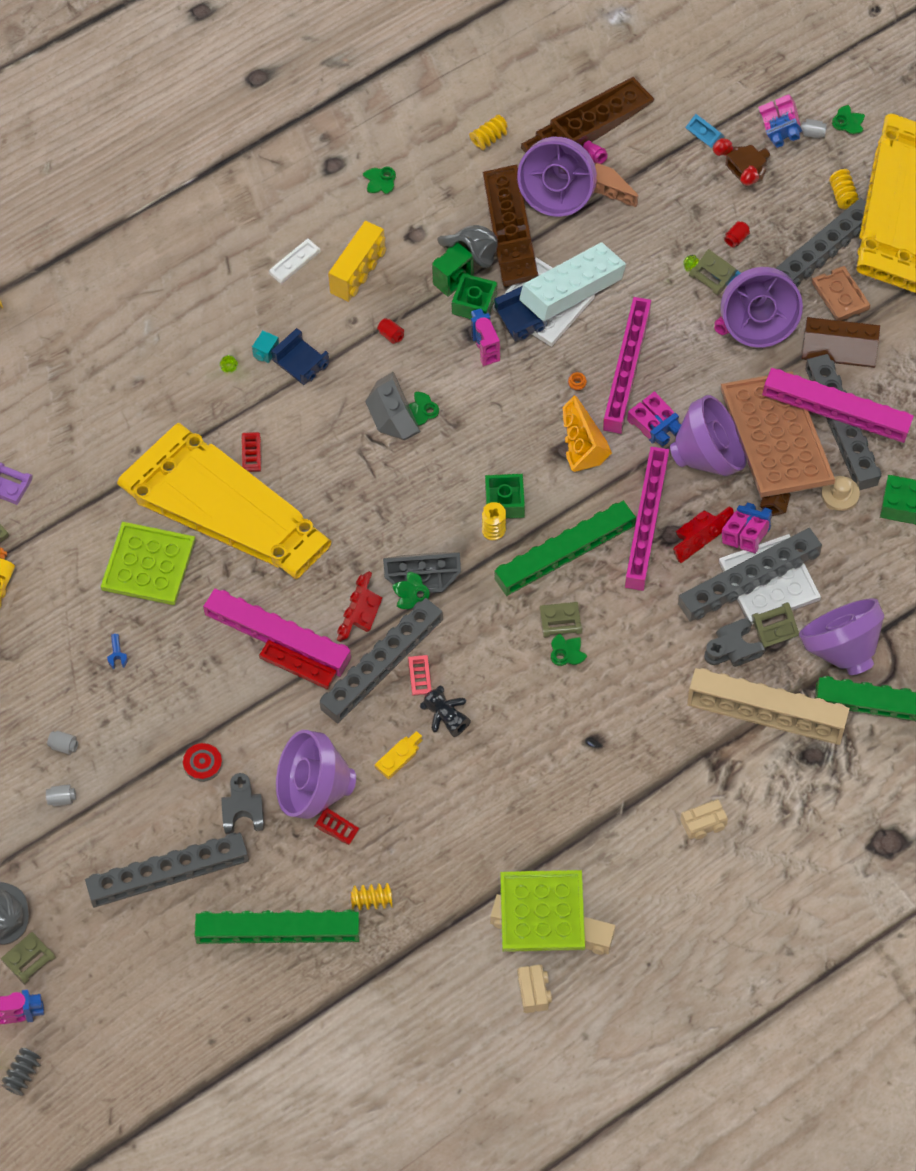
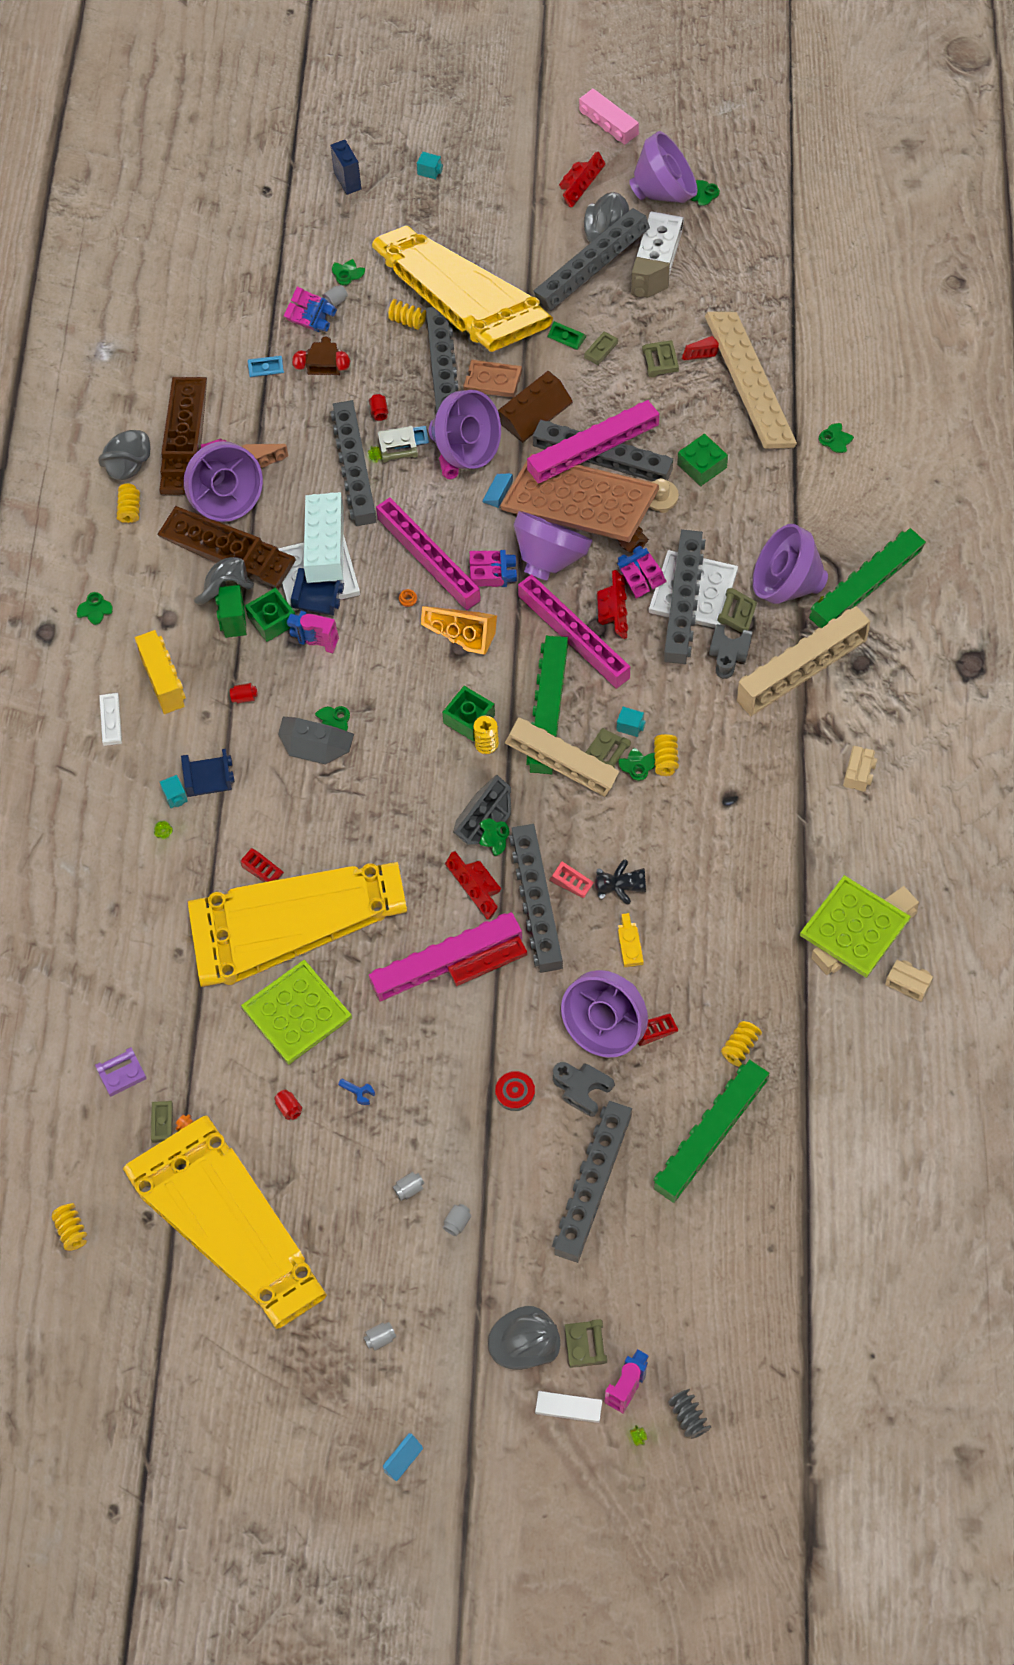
camera: 50 degrees left, 0 degrees up
none -> dark grey piece [98,430,151,480]
none -> red brick [274,1089,302,1120]
none -> dark grey brick [330,400,377,526]
none -> dark azure slope [482,473,513,508]
none -> tan brick [505,717,619,797]
none -> teal brick [617,706,646,737]
none -> yellow piece [654,734,679,776]

